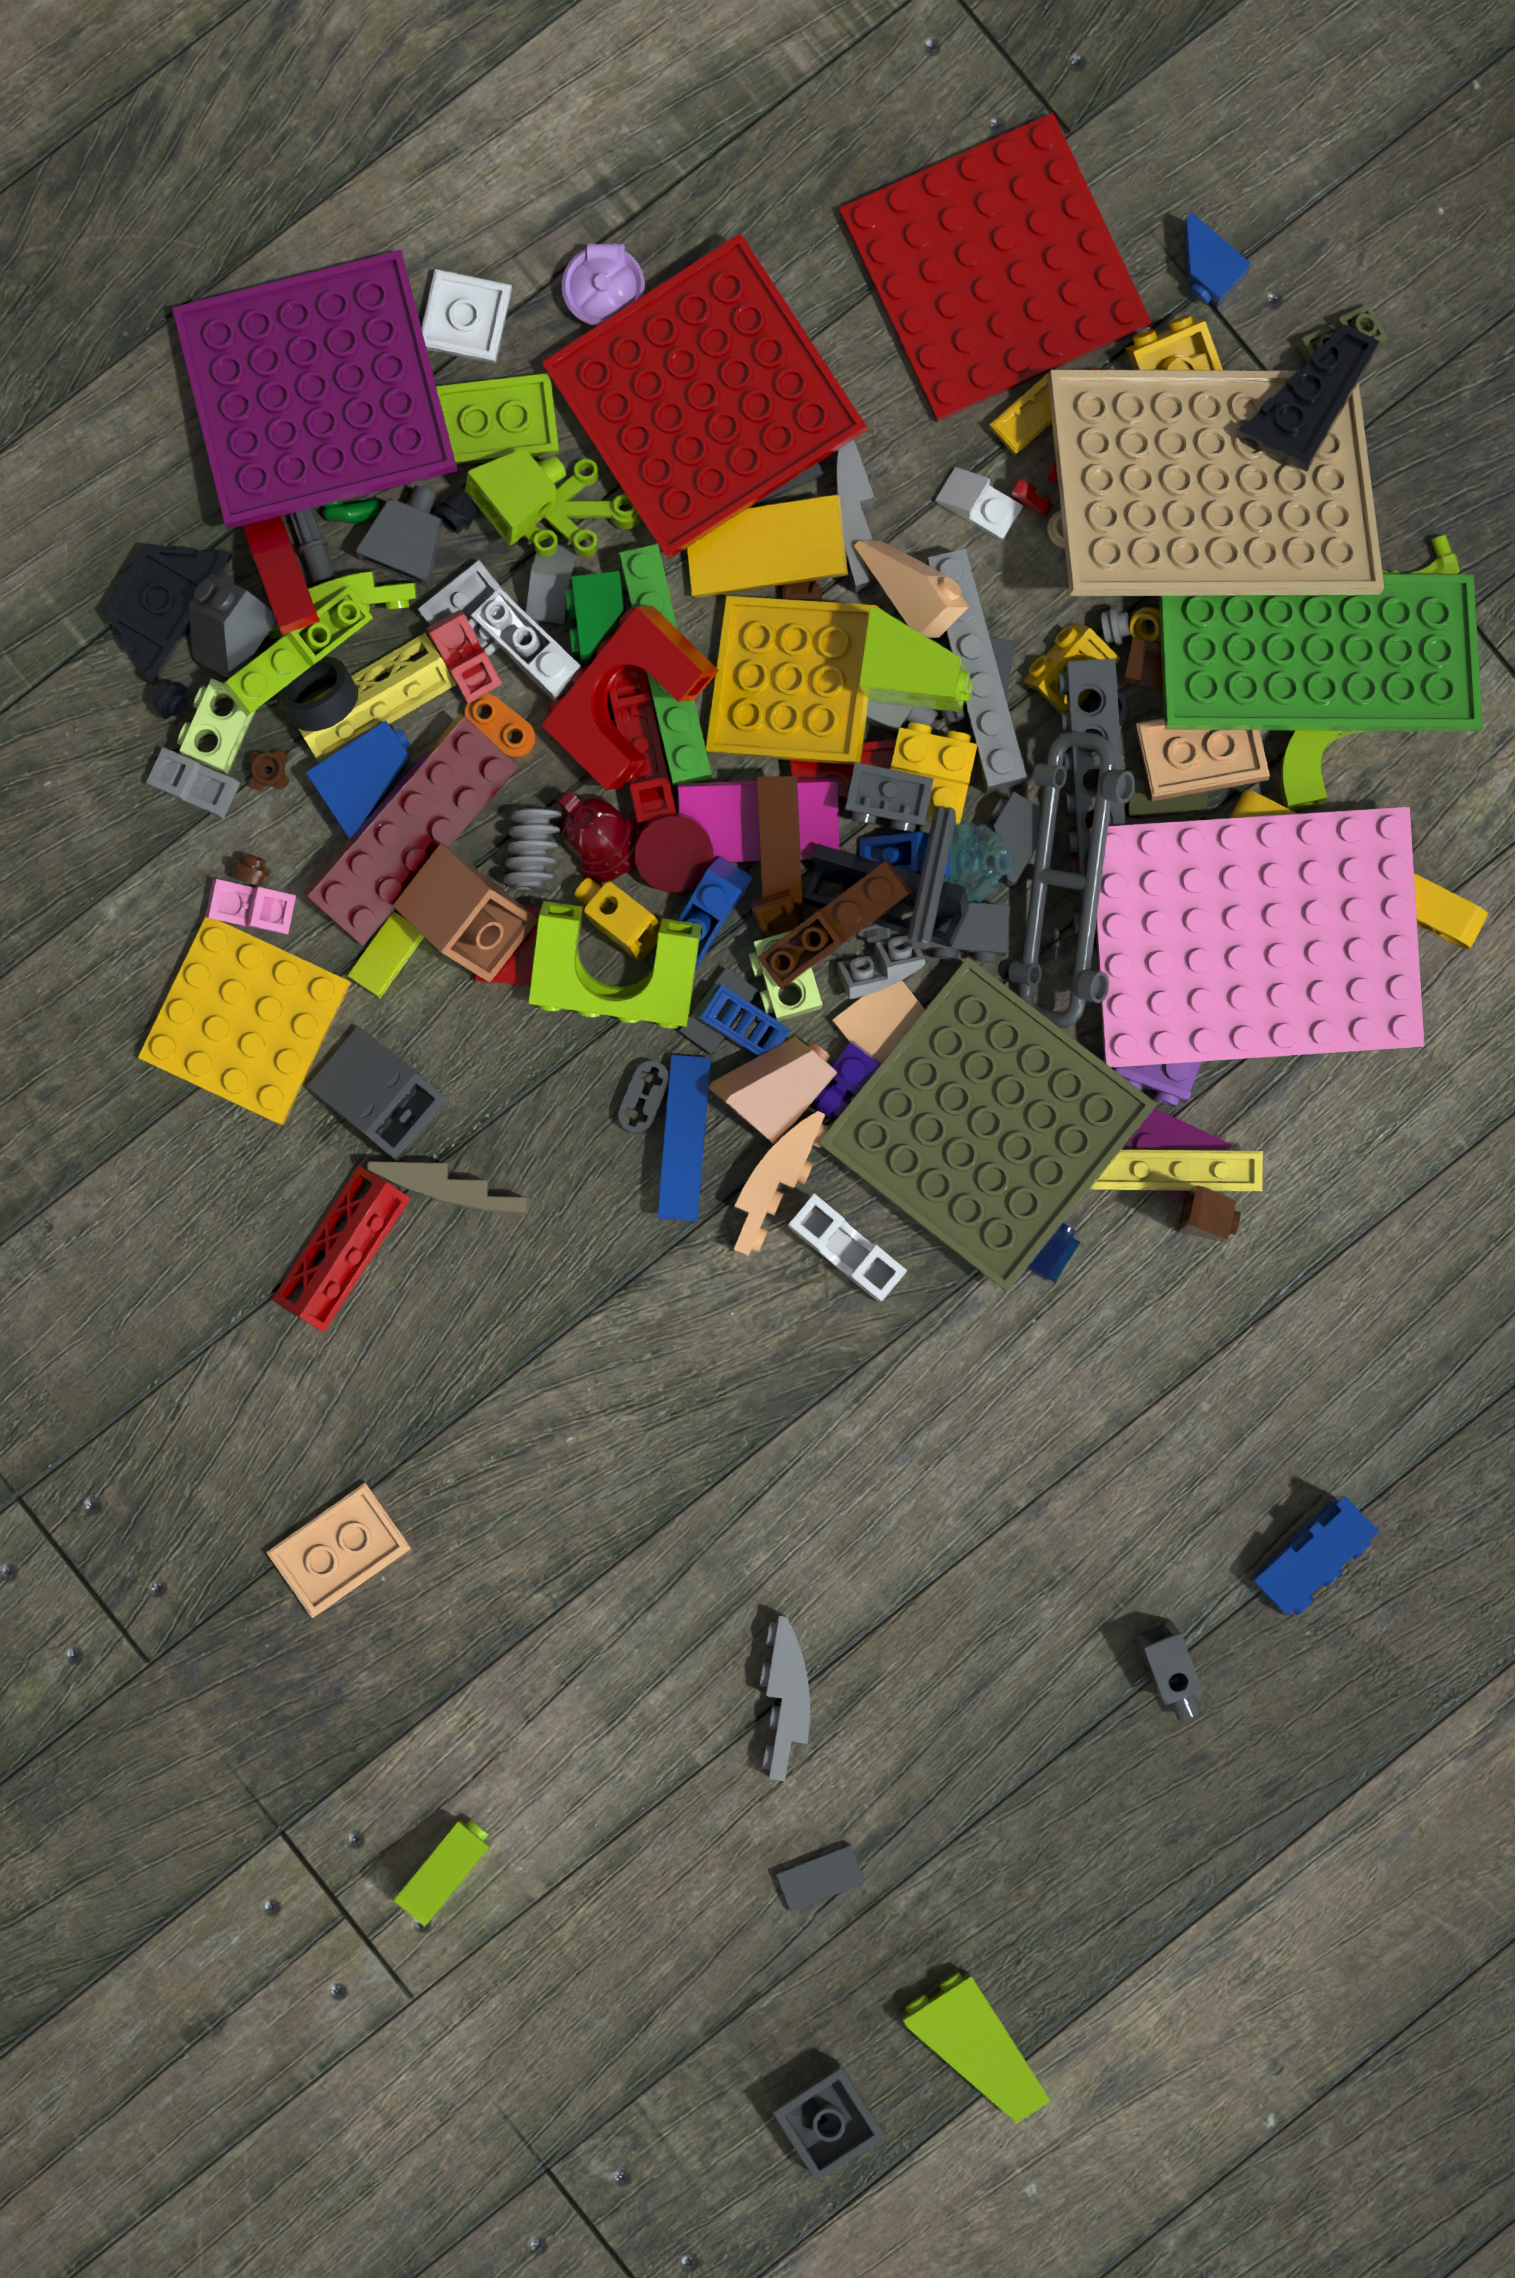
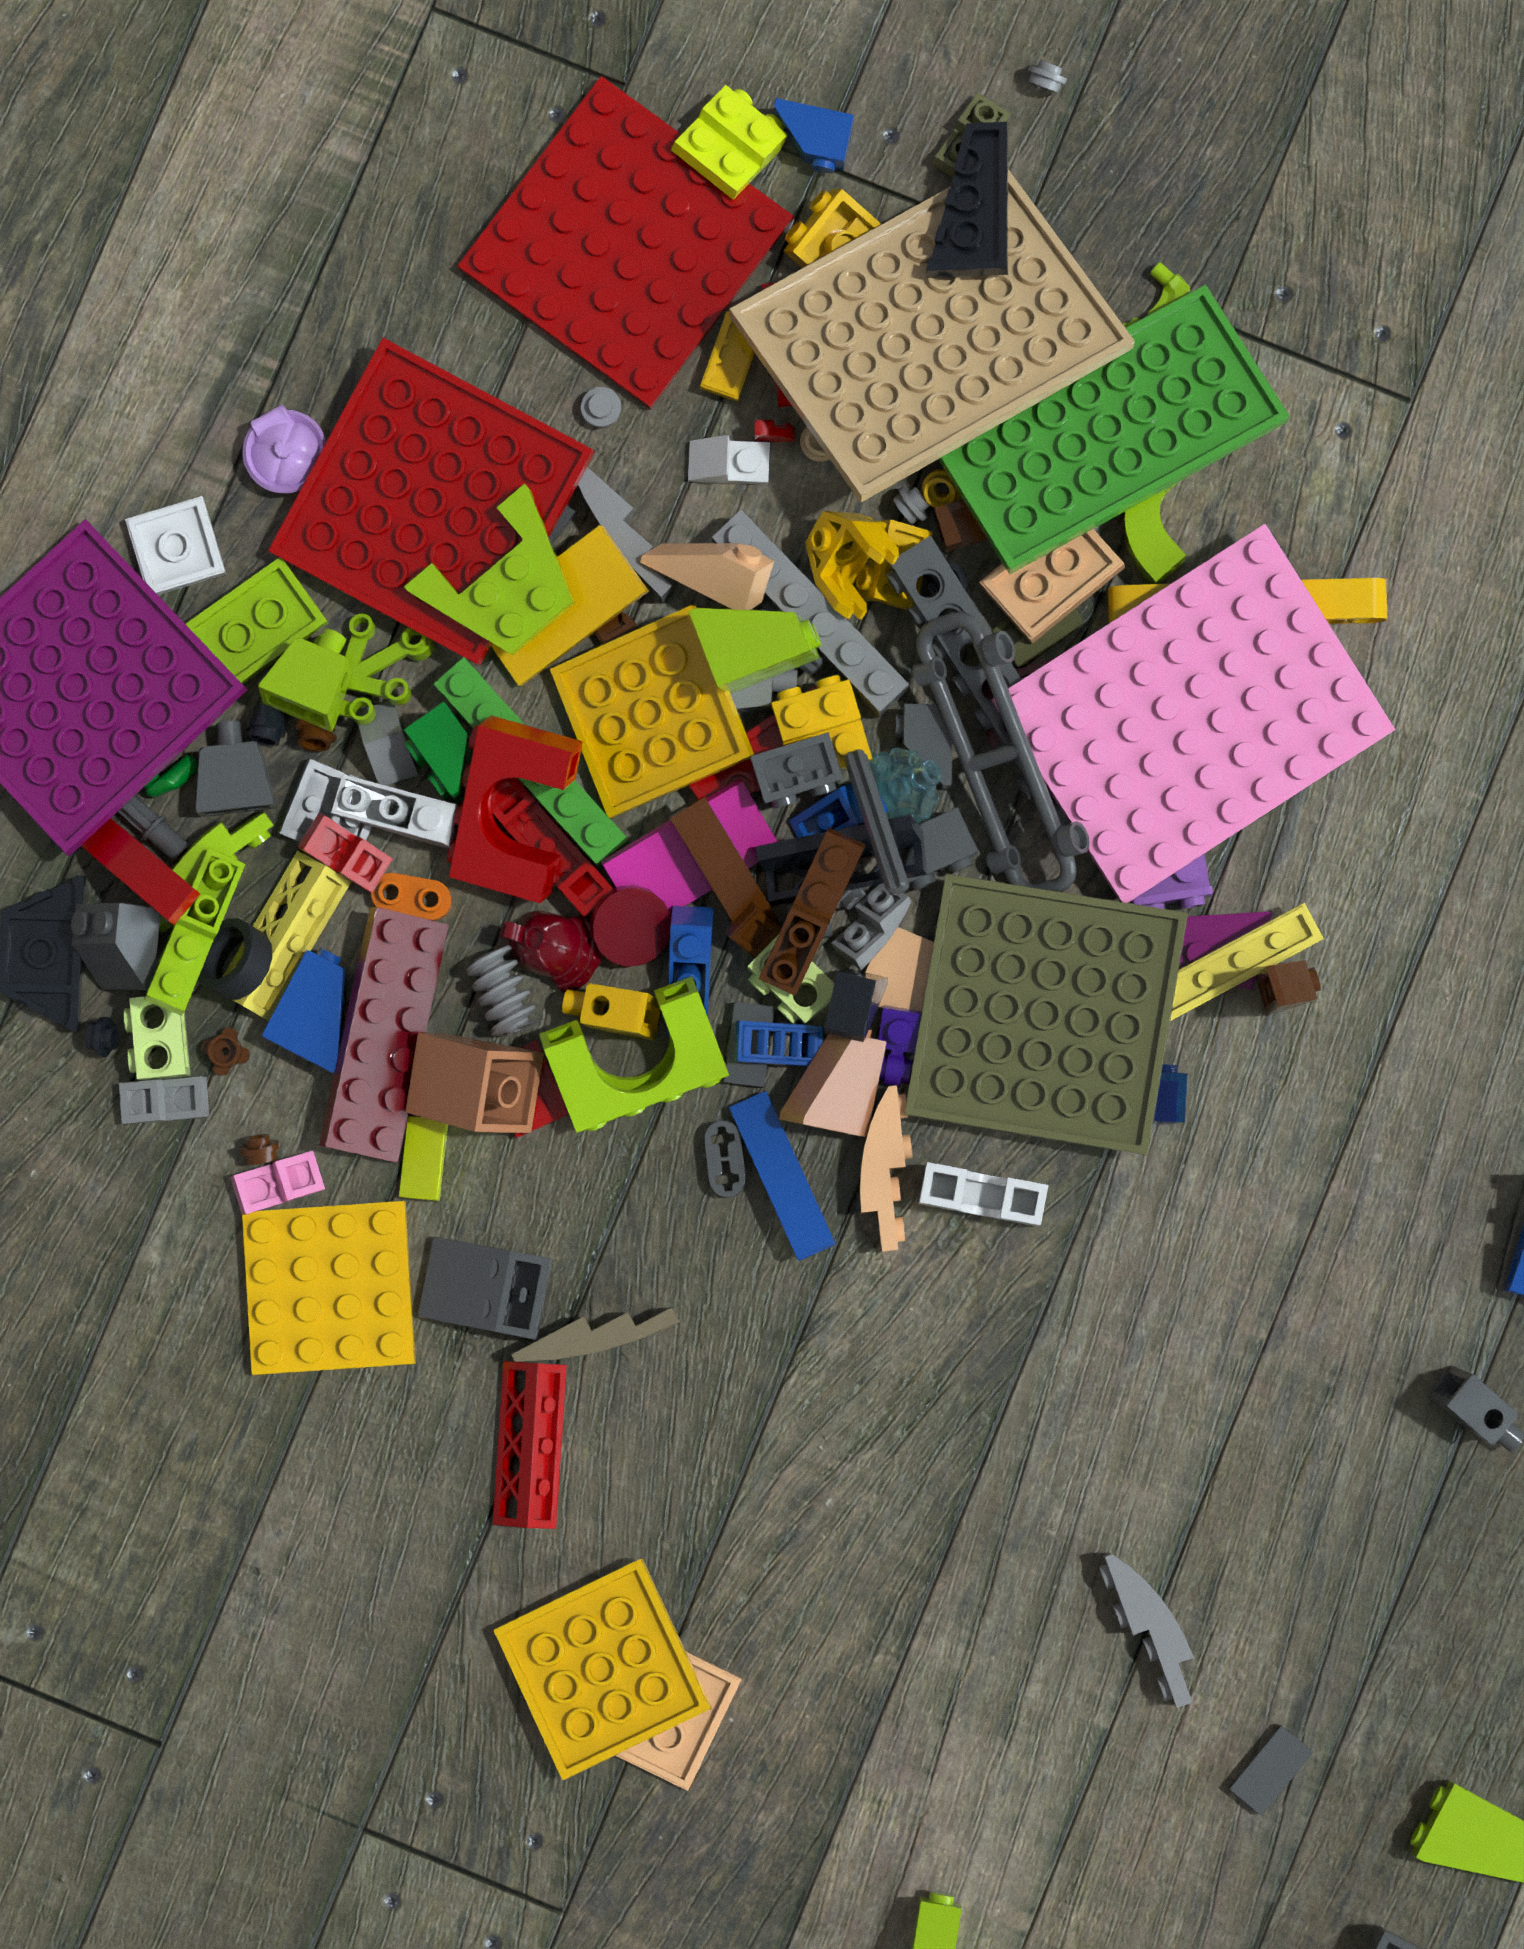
camera: 20 degrees left, 0 degrees up
none -> reddish brown plate [295,720,337,752]
none -> lime wing [404,484,575,655]
none -> yellow plate [494,1559,712,1780]
none -> light grey plate [581,387,621,428]
none -> neon yellow plate [671,85,788,200]
none -> yellow piece [805,511,899,619]
none -> black slope [825,968,888,1042]
none -> light grey plate [1028,60,1067,93]

